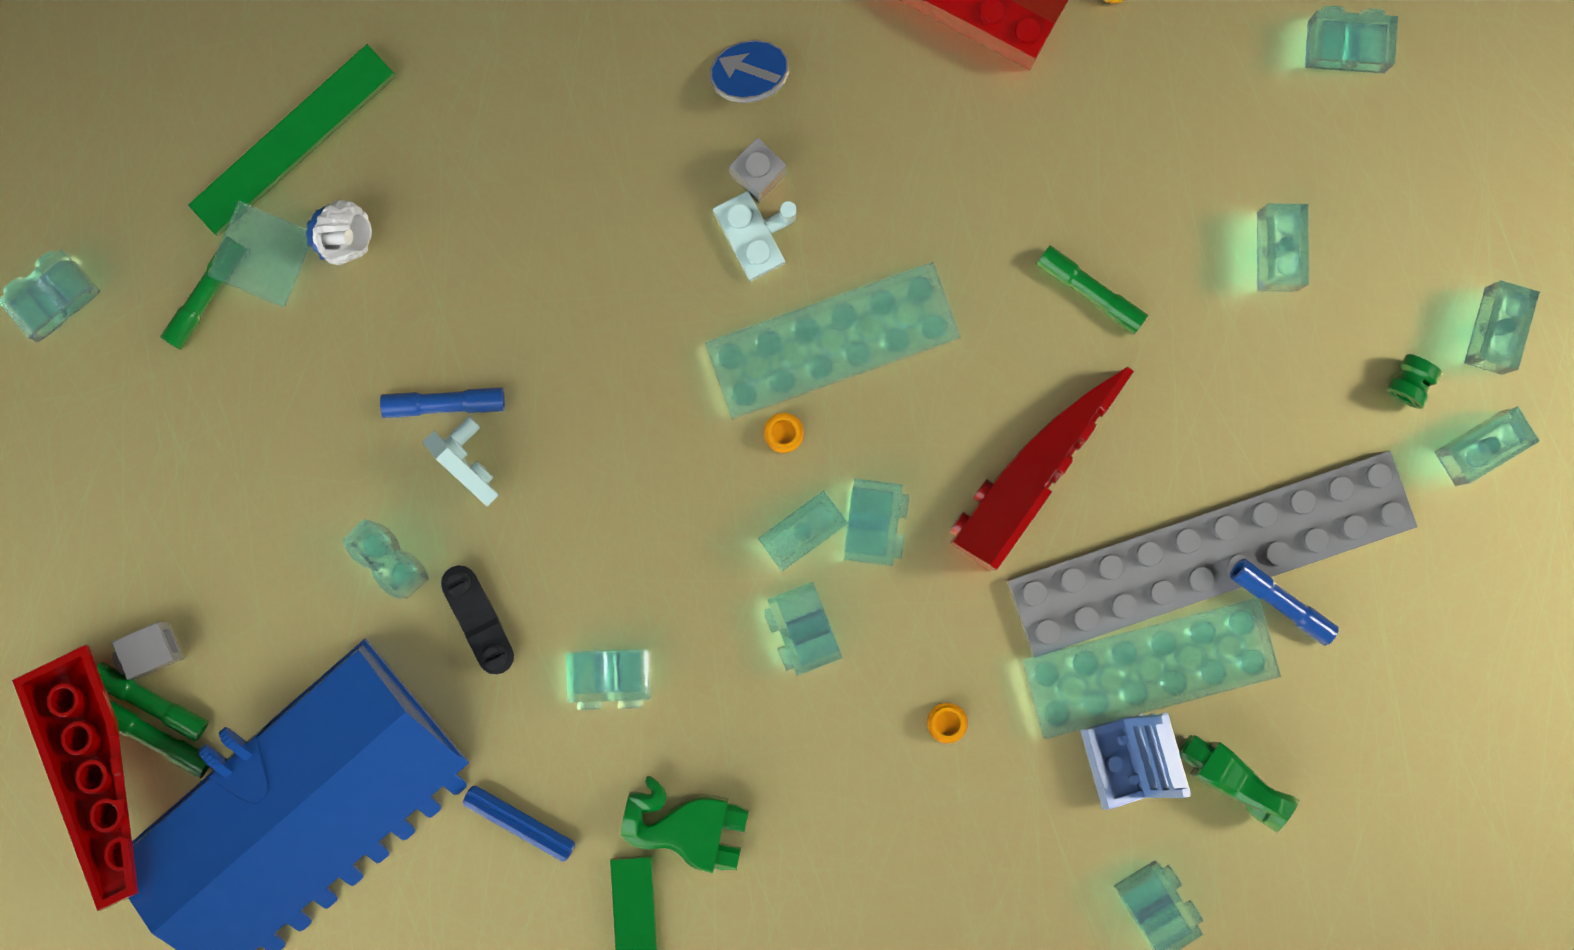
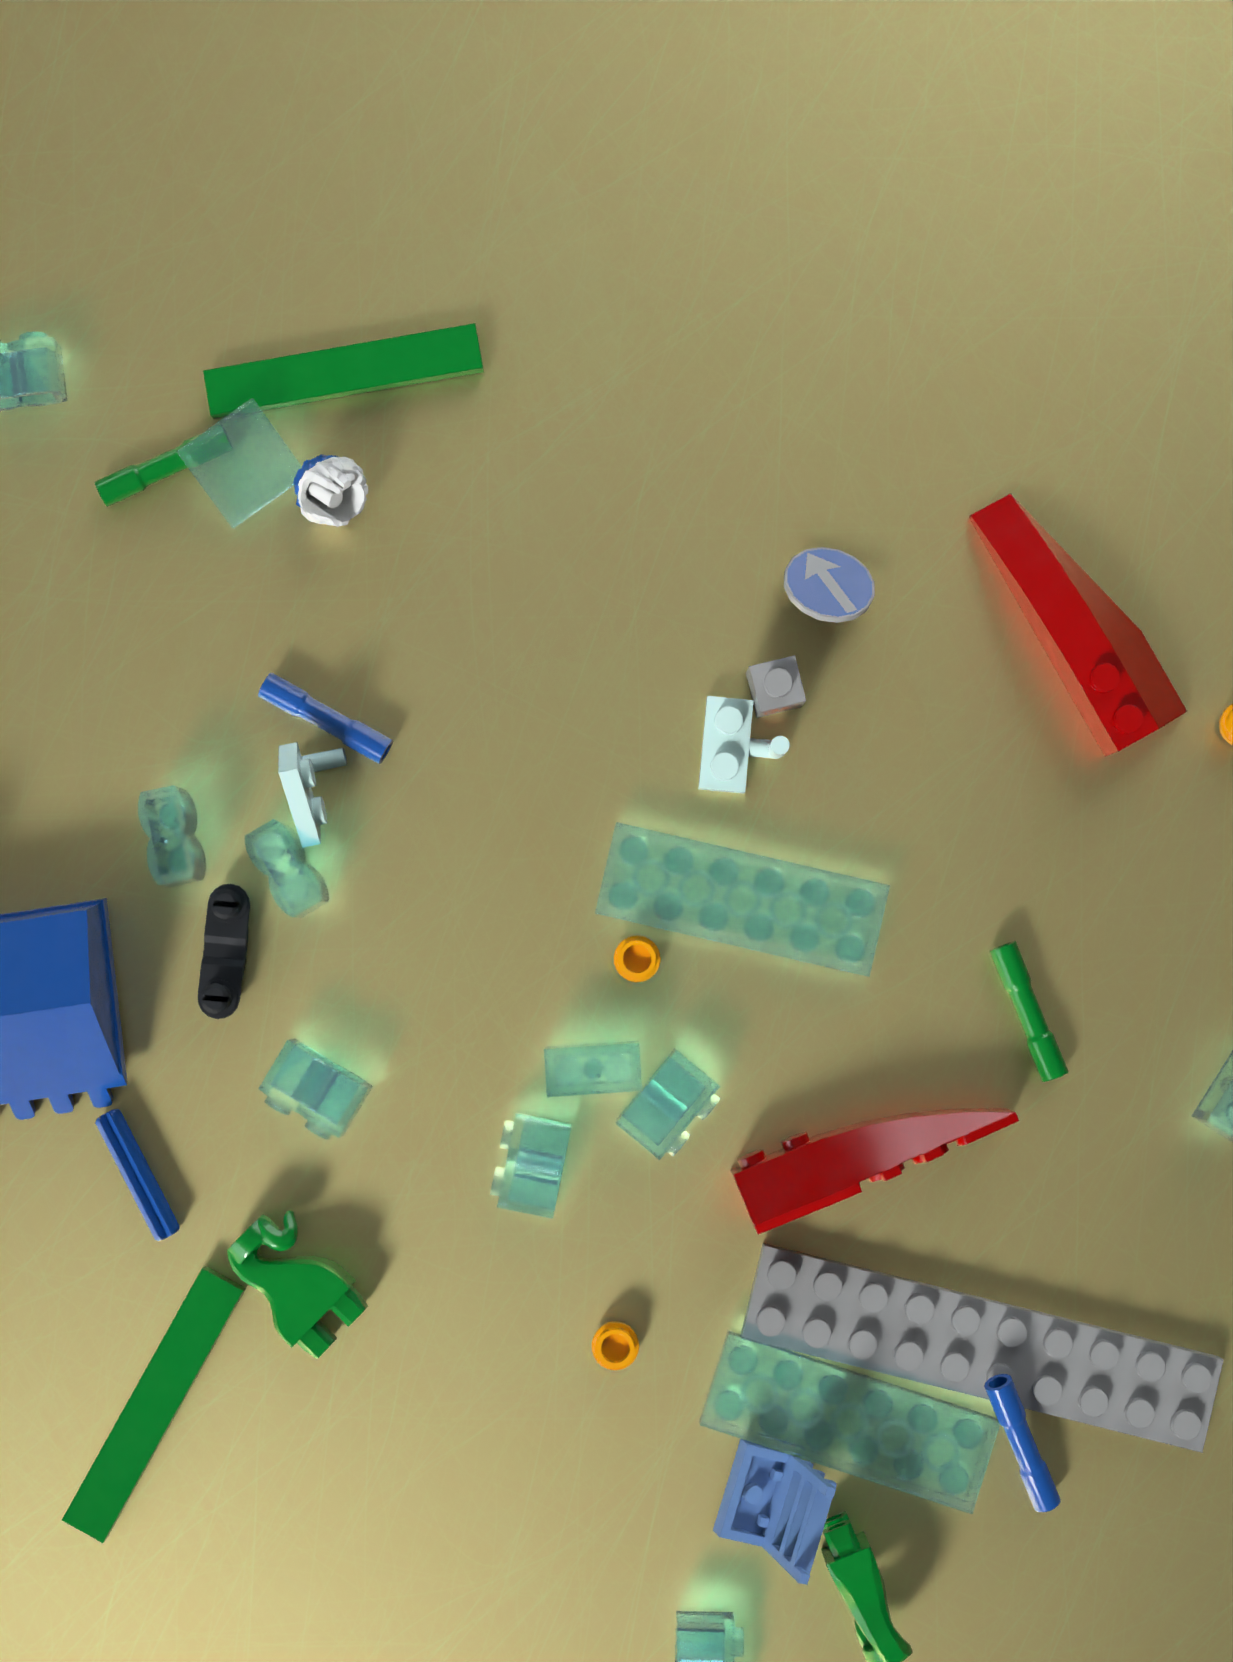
camera: 35 degrees right, 0 degrees up
none -> clear light blue brick [245,819,329,918]

